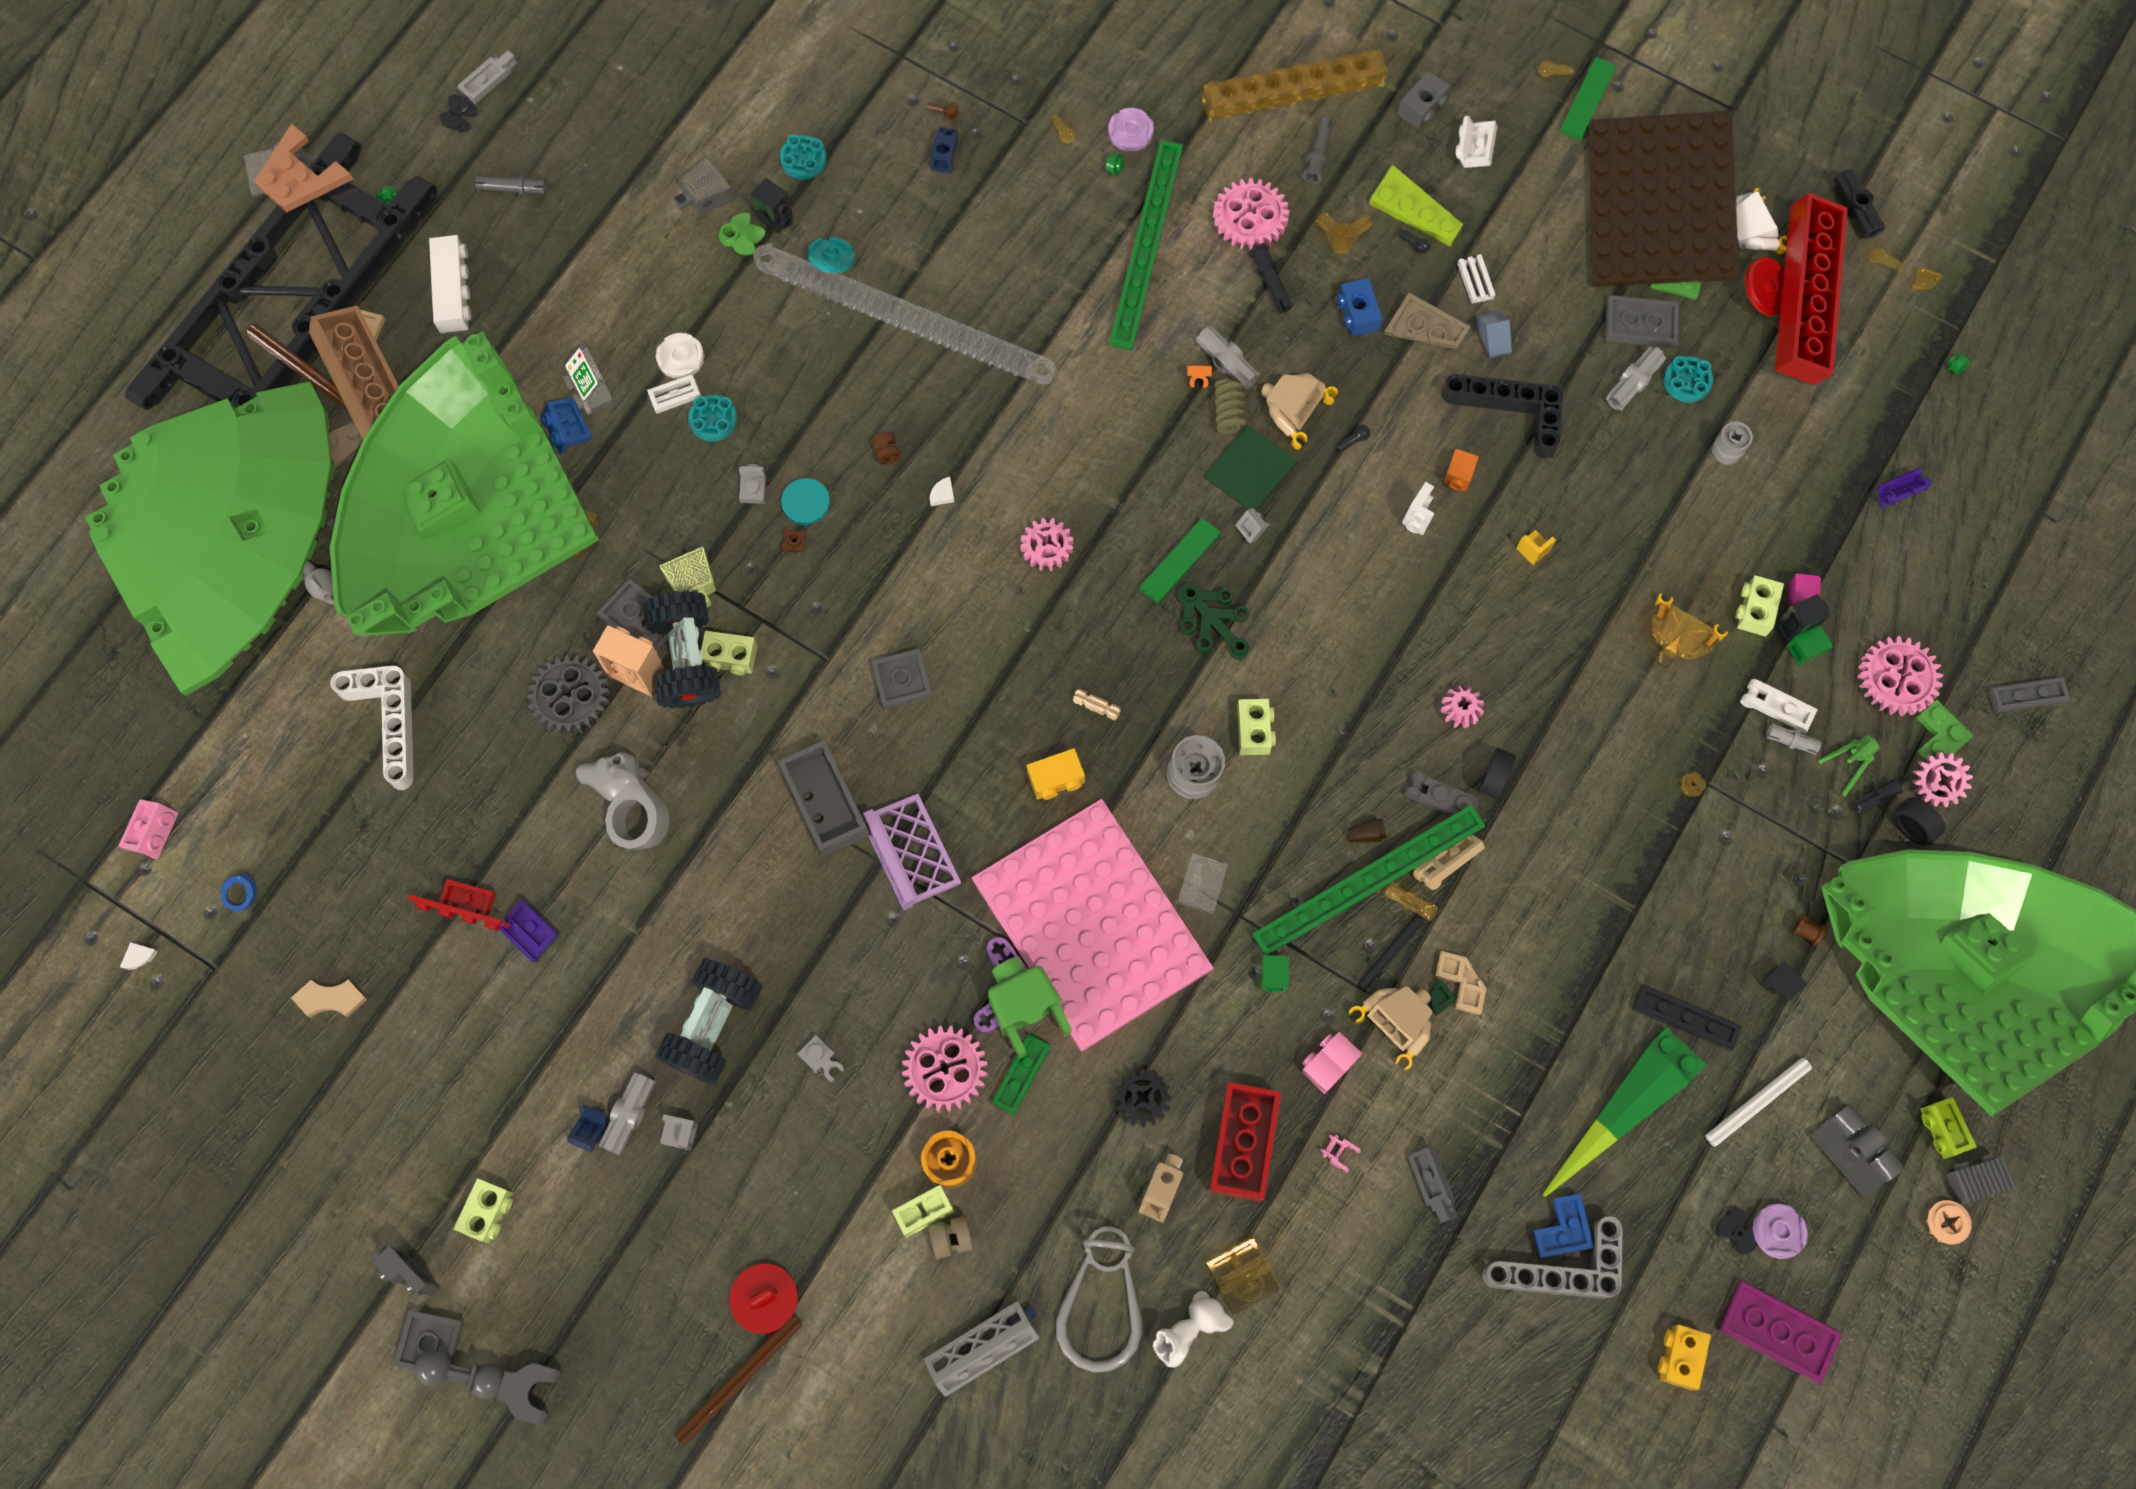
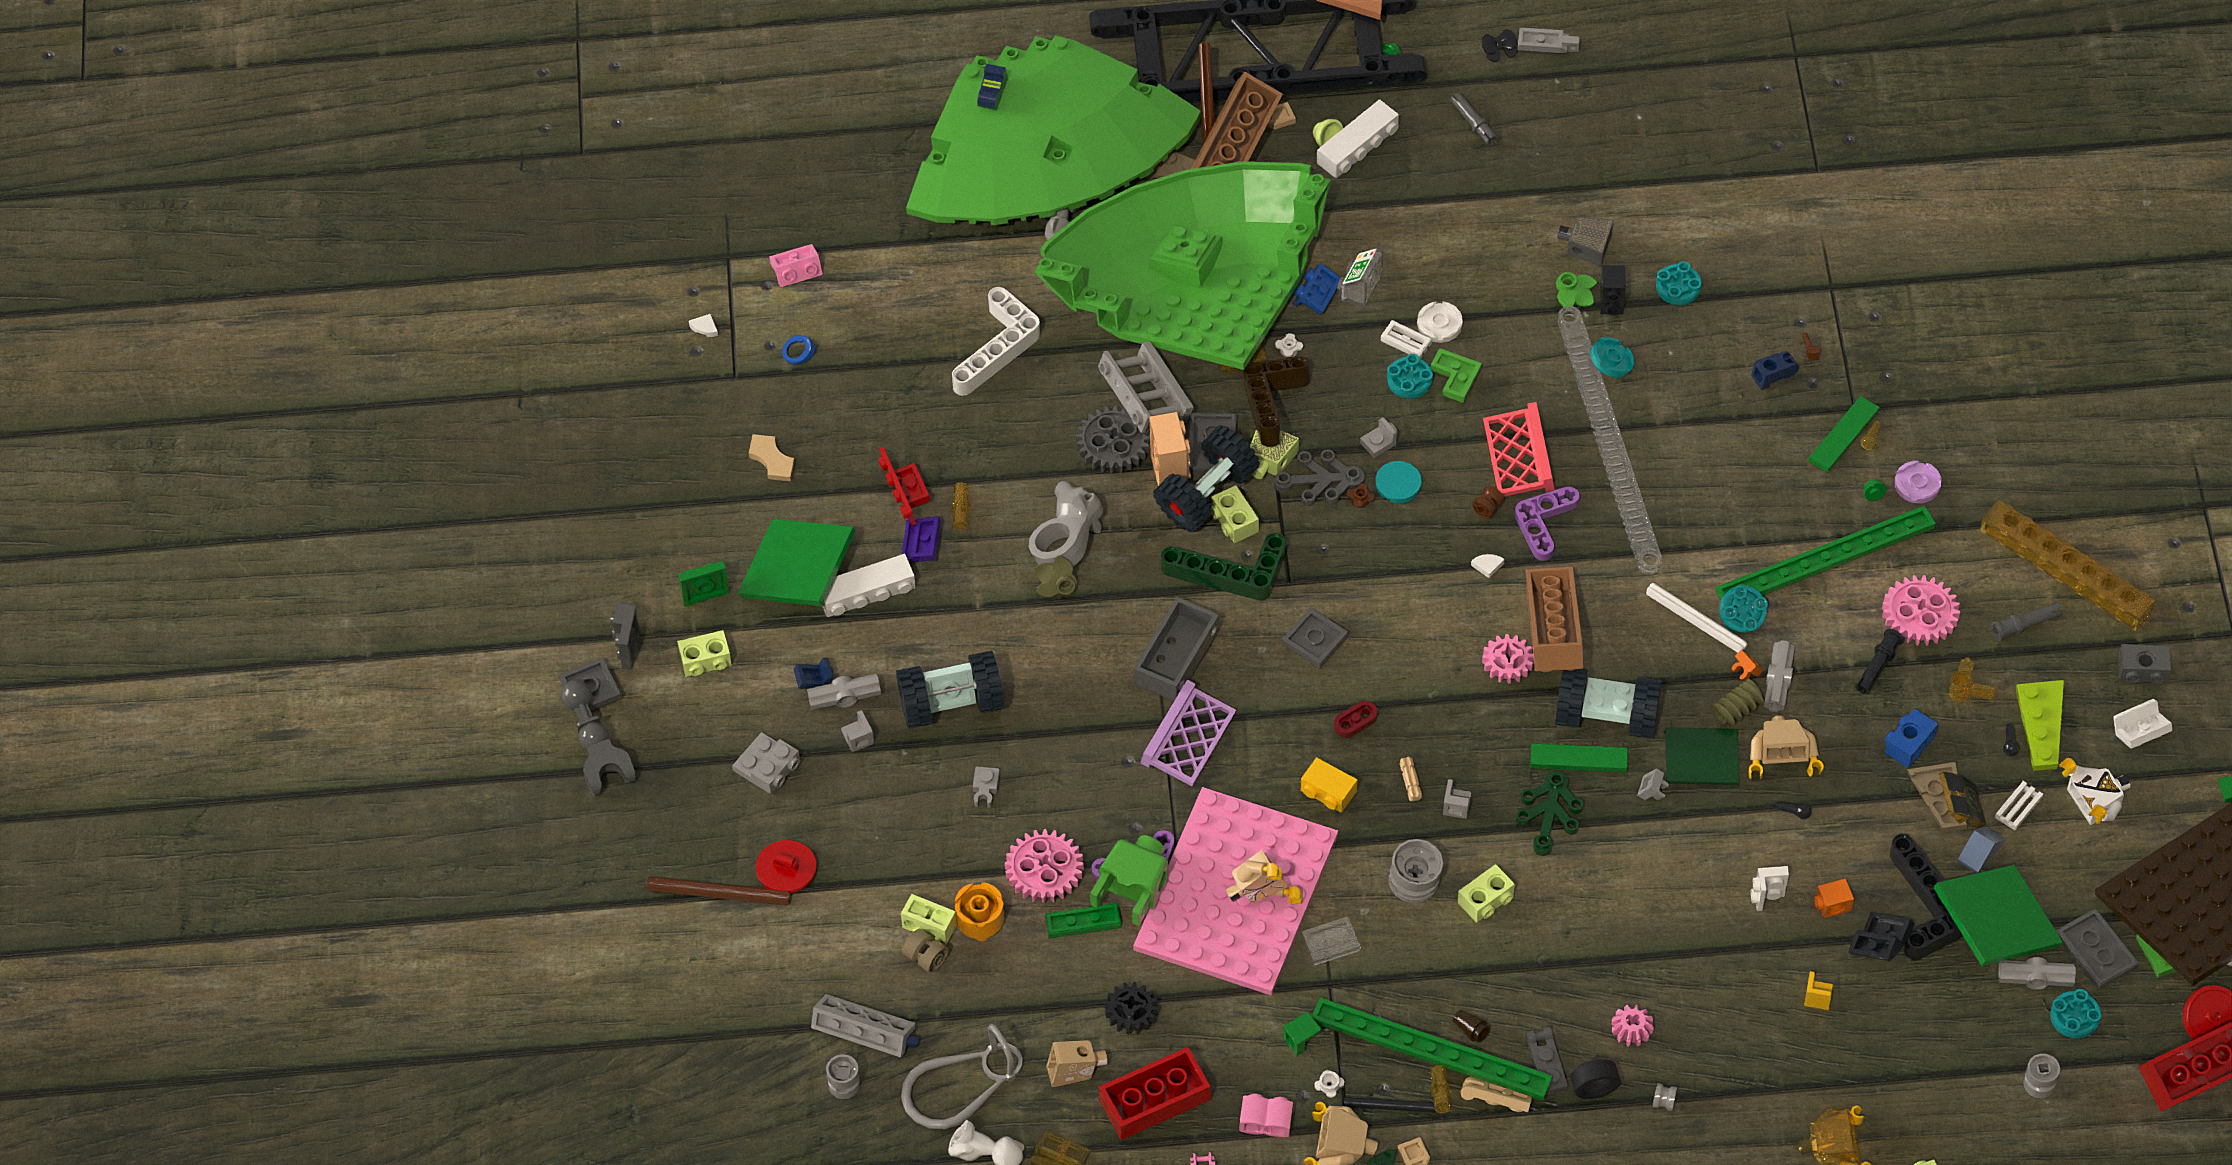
camera: 55 degrees right, 15 degrees down
none -> green plate [678,561,730,607]
none -> light grey plate [732,732,800,794]
none -> green tile [738,519,856,606]
none -> white brick [822,554,915,617]
none -> light grey wheel [826,1054,860,1099]
none -> clear yellow pin [951,482,970,530]
none -> dark blue leg [977,64,1008,110]
none -> olive plate [1034,555,1077,597]
none -> light grey fence [1098,341,1194,433]
none -> dark green beam [1161,533,1286,601]
none -> tan torso [1226,850,1302,905]
none -> dark brown beam [1243,356,1310,447]
none -> dark grey plant [1274,450,1364,506]
none -> white plate [1275,334,1303,357]
none -> yellowish green piece [1313,119,1343,147]
none -> white plate [1315,1070,1344,1098]
none -> dark red plate [1334,701,1377,738]
none -> bright green plate [1430,348,1482,403]
none -> light grey panel [1443,779,1471,819]
none -> coral fence [1483,402,1555,497]
none -> medium lavender beam [1515,487,1579,561]
none -> medium nougat brick [1525,567,1583,672]
none -> plate [1555,668,1662,739]
none -> white axle [1646,583,1747,653]
none -> light grey wheel [1653,1083,1677,1111]
none -> teal tile [1719,585,1768,633]
none -> green tile [1809,396,1880,473]
none -> black slope [1848,912,1915,962]
none -> green tile [1934,865,2063,966]
none -> slope [1939,772,1987,829]
none -> white torso [2059,758,2130,825]

